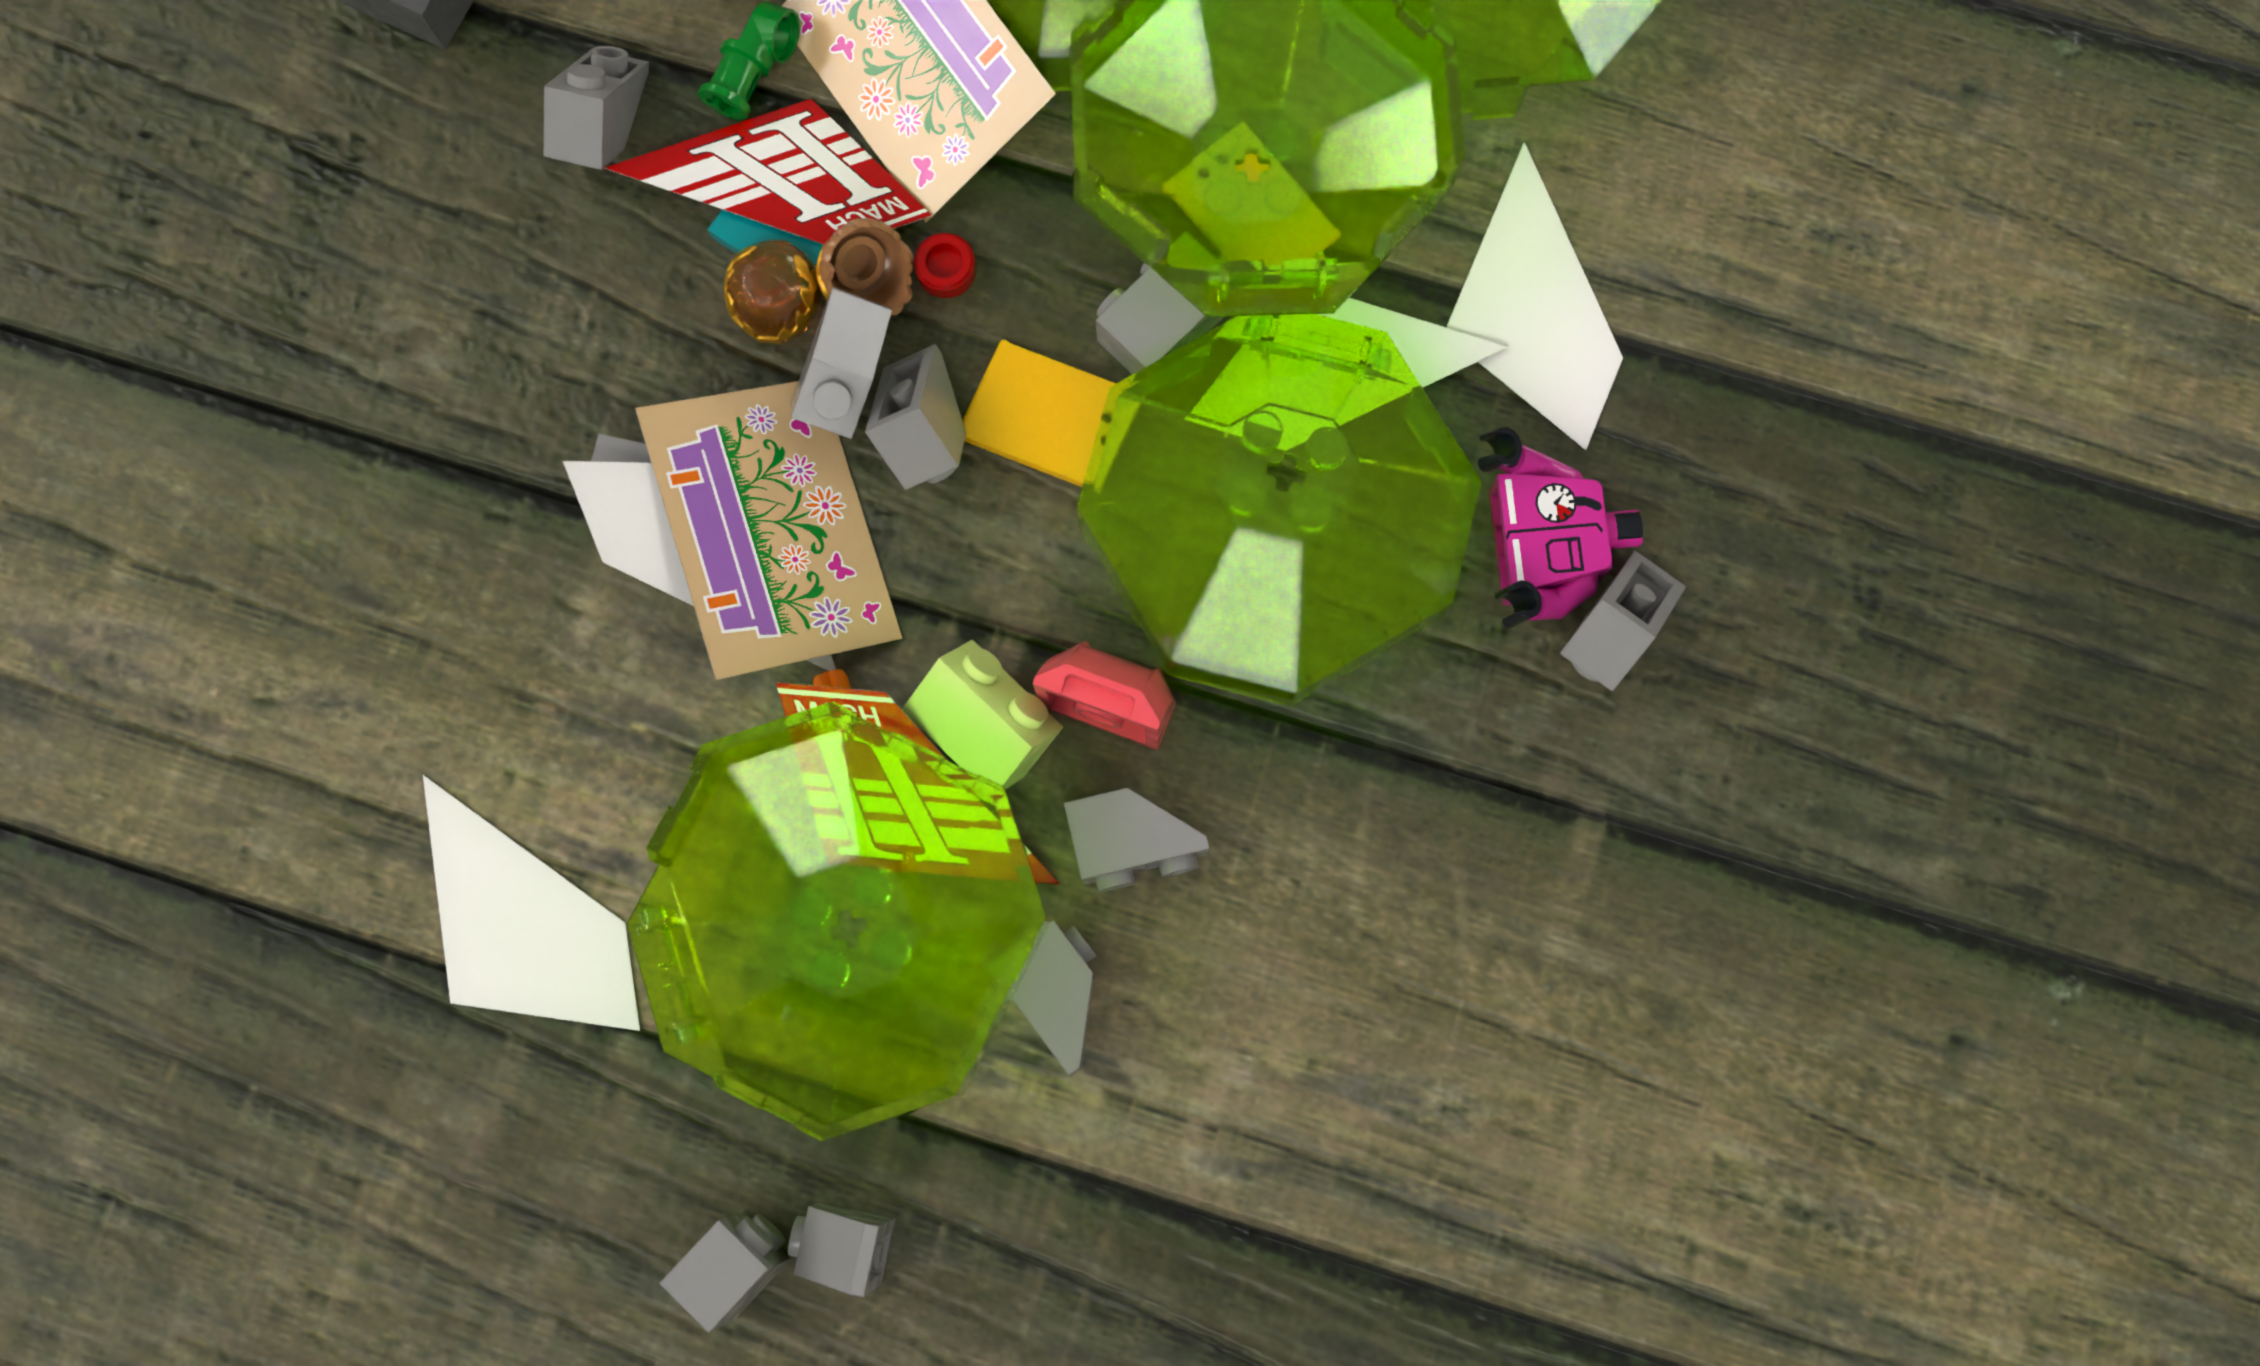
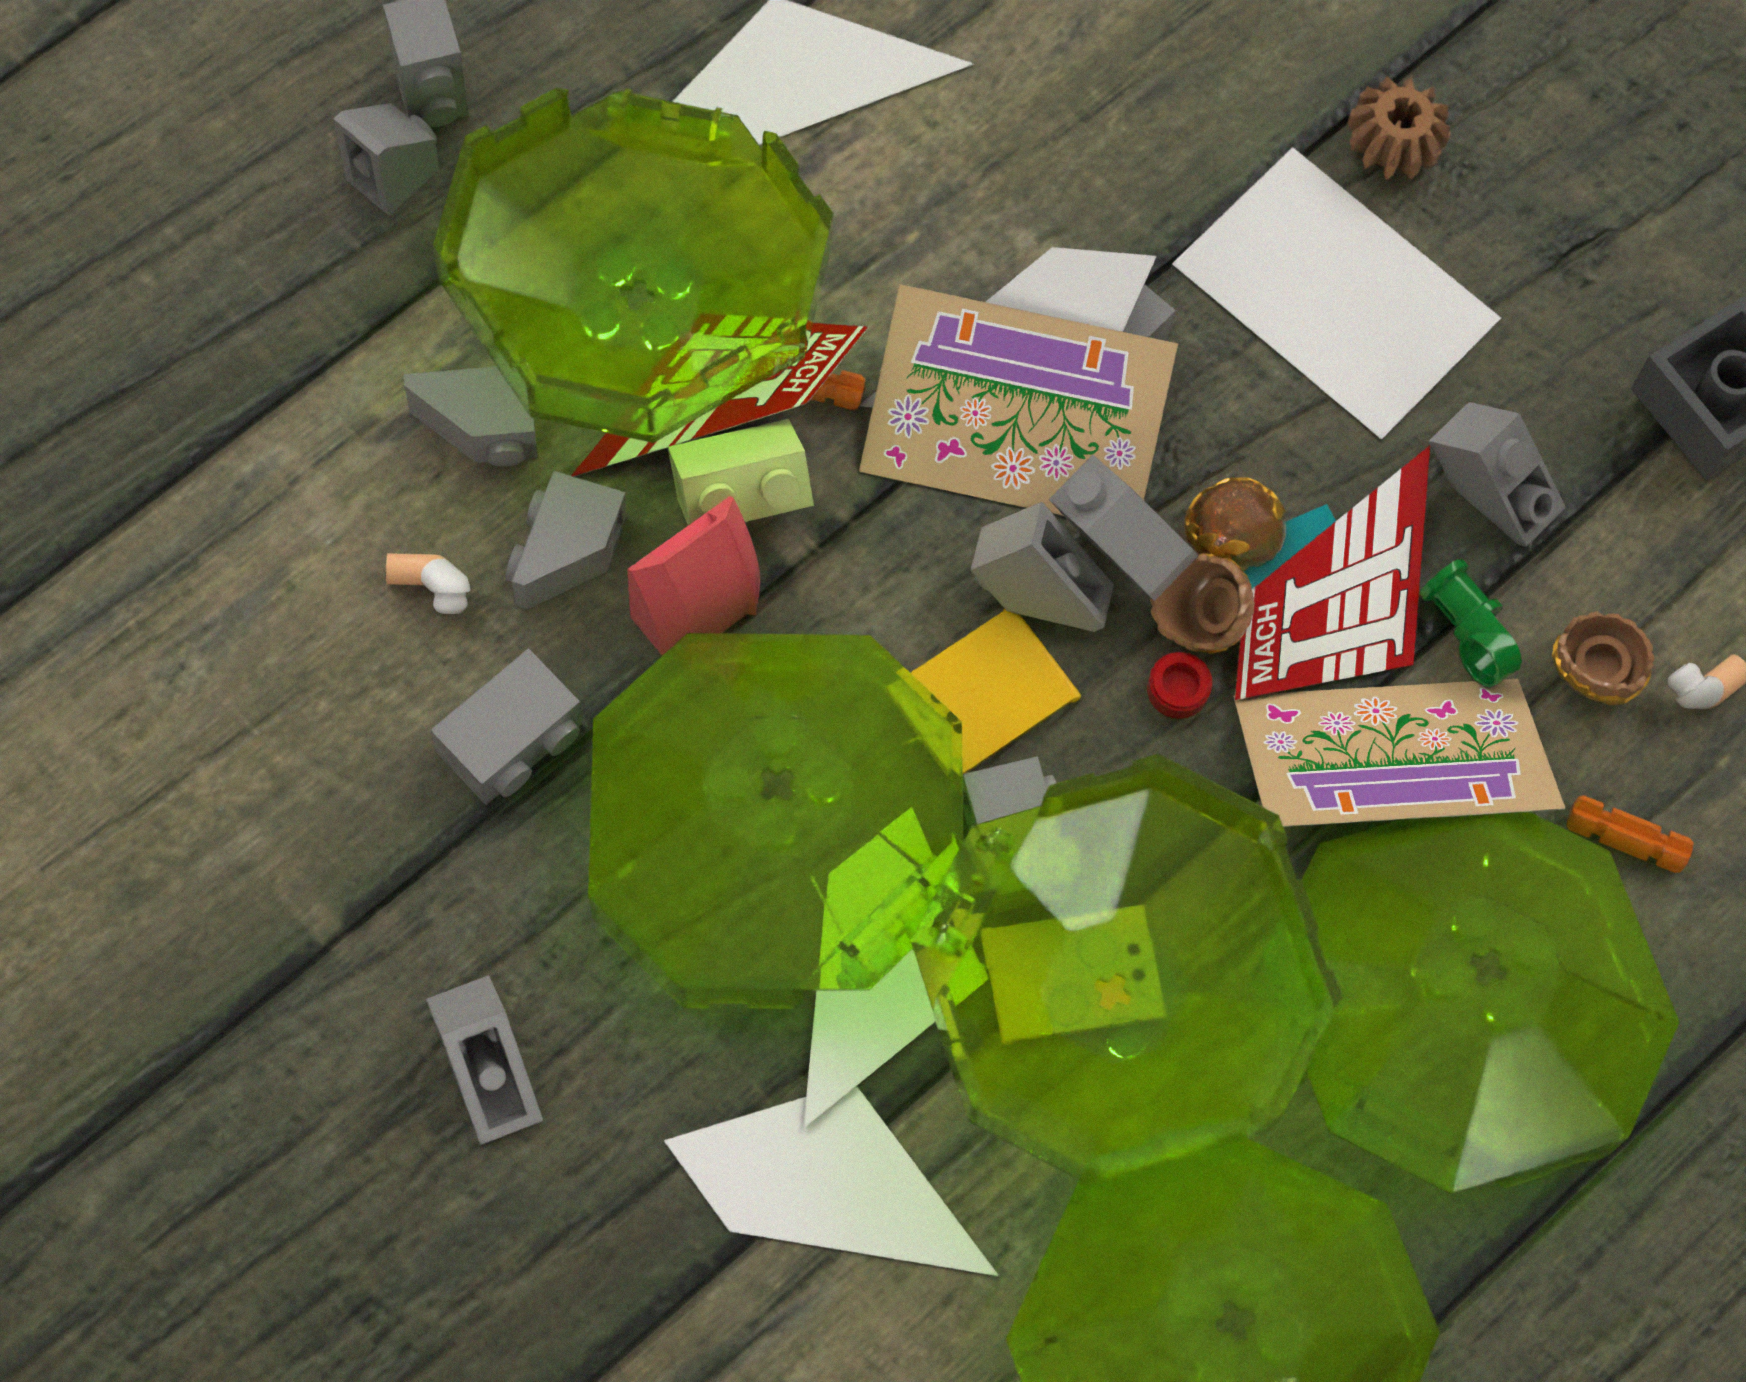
camera: 110 degrees right, 10 degrees down
dark pink torso [1478,427,1643,628] -> none
none -> white arm [386,553,471,614]
none -> light grey brick [431,648,583,805]
none -> white sticker [1172,147,1501,440]
none -> medium nougat gear [1348,76,1451,180]

